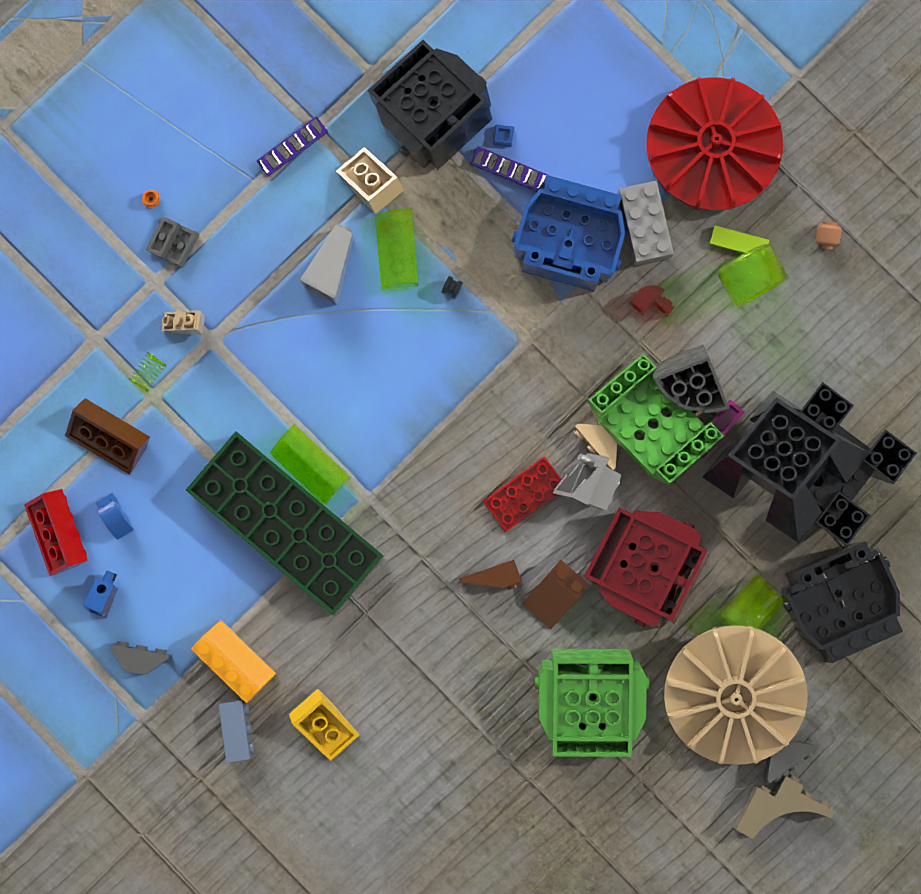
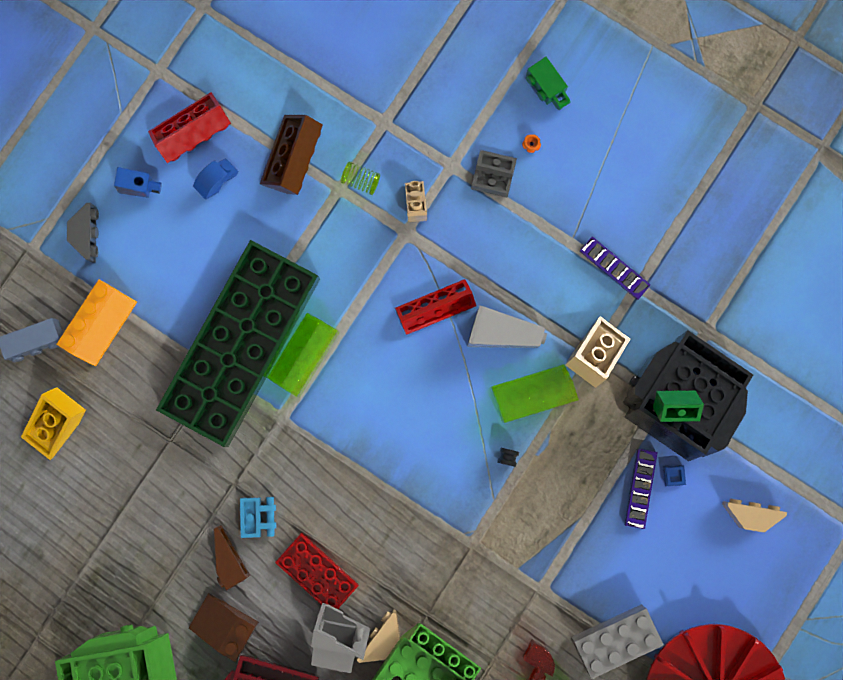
camera: 80 degrees right, 0 degrees up
blue piece [512,175,625,292] -> none
none -> dark azure plate [240,497,276,538]
none -> red fence [395,279,476,335]
none -> green brick [526,56,571,110]
none -> green brick [653,391,704,422]
none -> tan slope [722,499,787,532]

